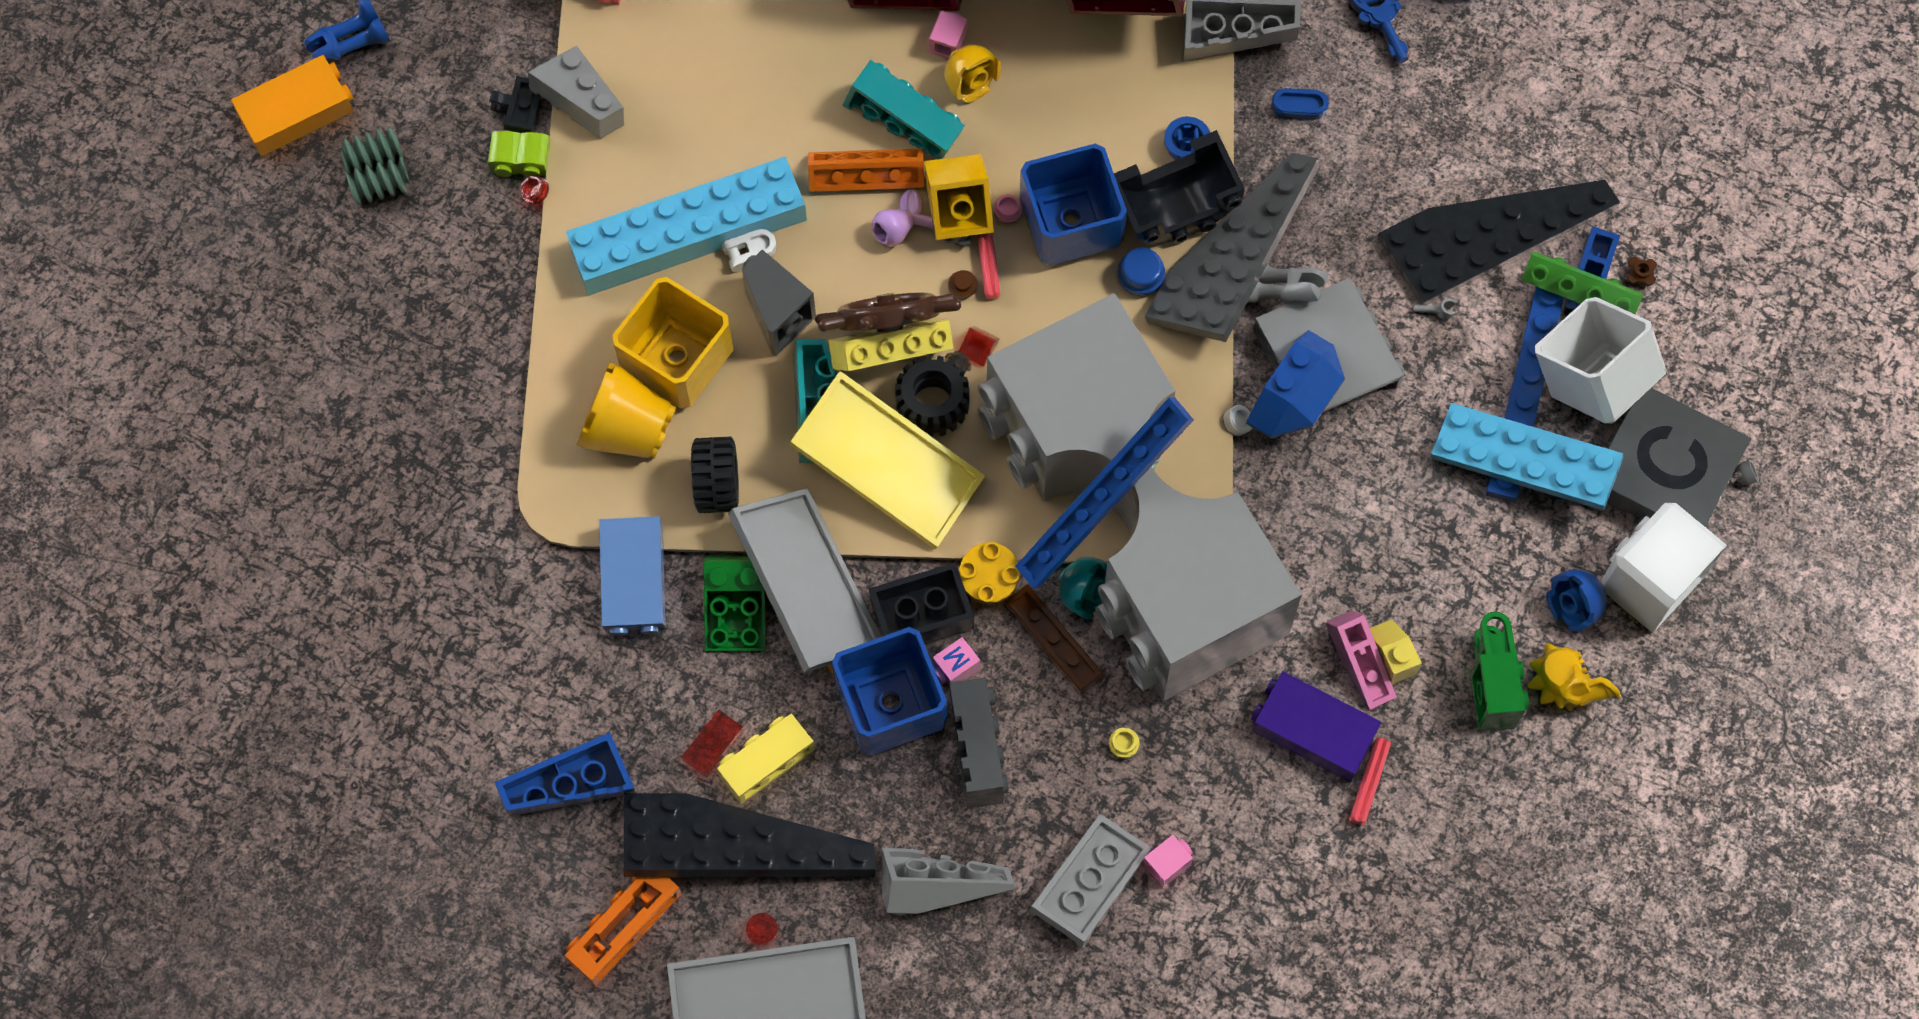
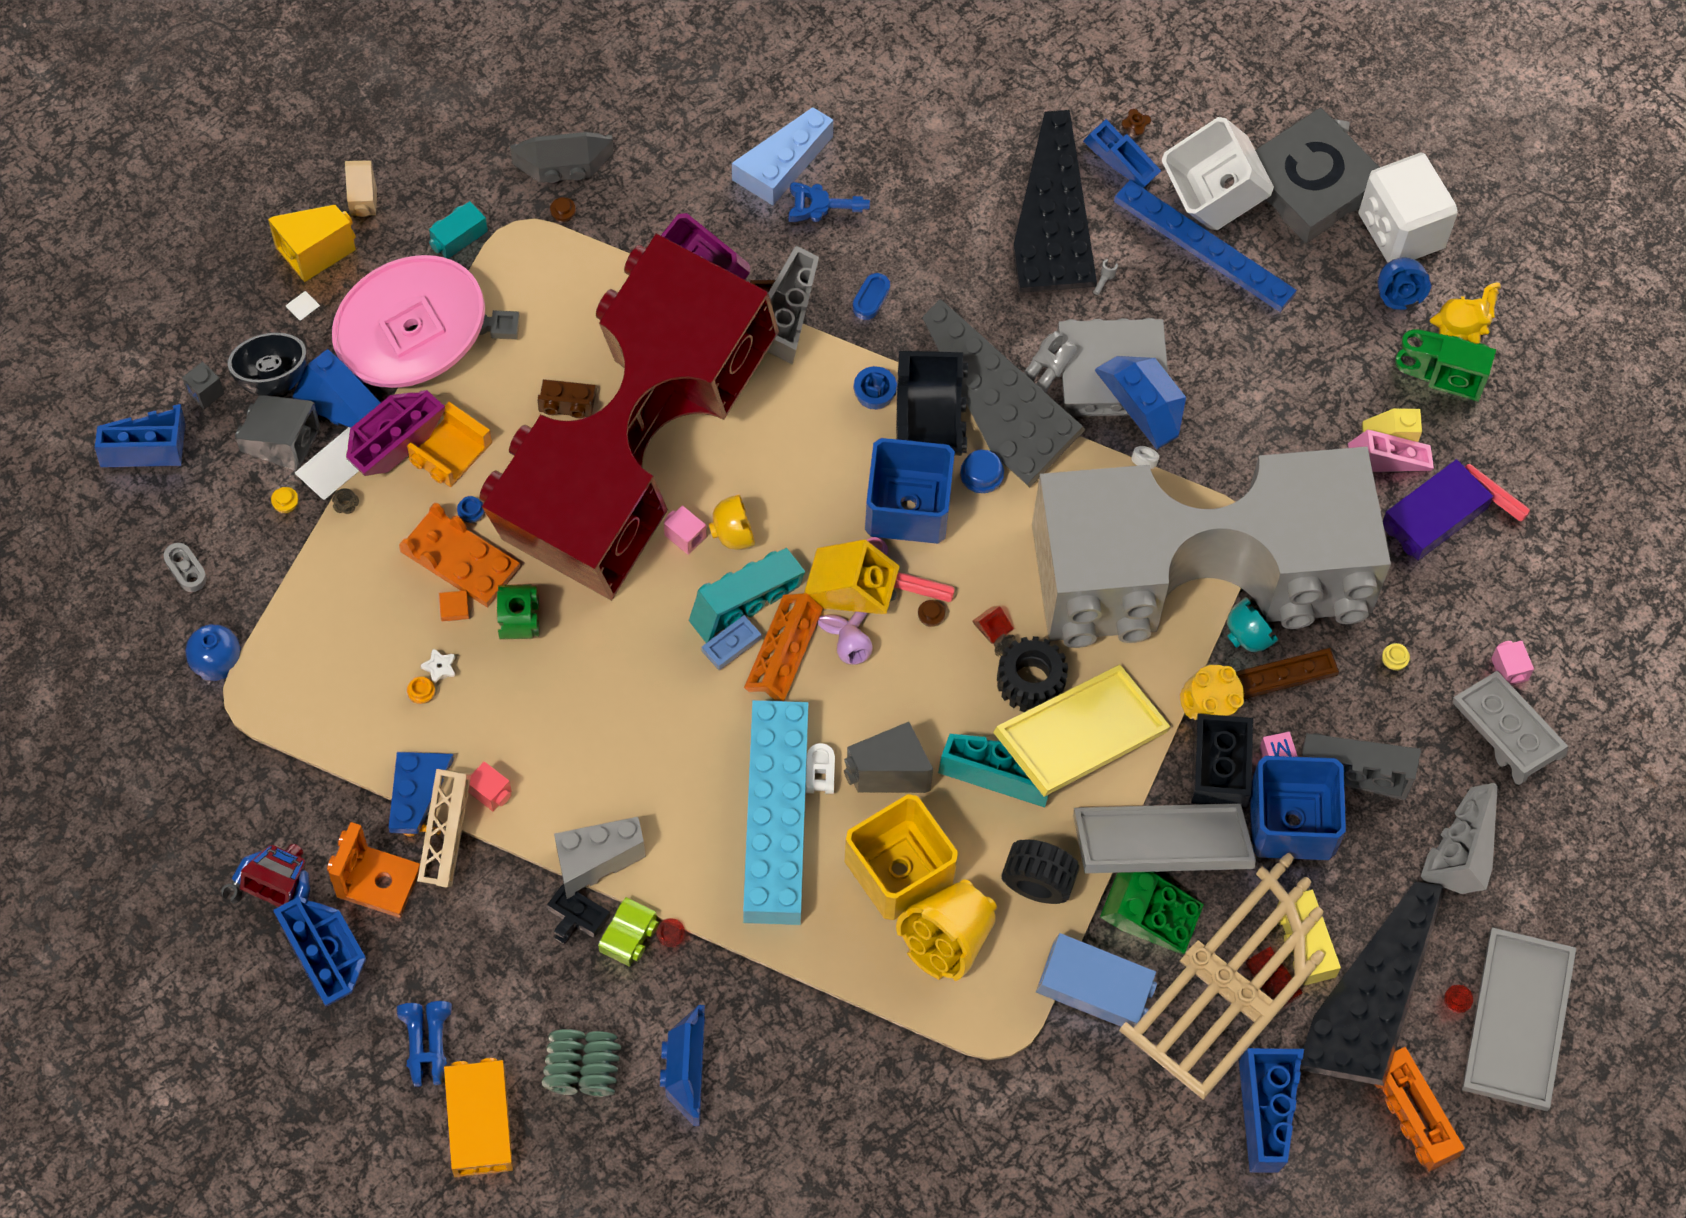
camera: 70 degrees left, 5 degrees down
brick [815,292,961,371] -> none
blue plate [1015,397,1194,589] -> none
medium azure plate [1431,403,1623,511] -> none
bright green plate [1521,252,1643,314] -> none
none -> blue wedge [660,1005,705,1126]
none -> medium blue plate [701,615,762,670]
none -> tan piece [1119,853,1325,1100]

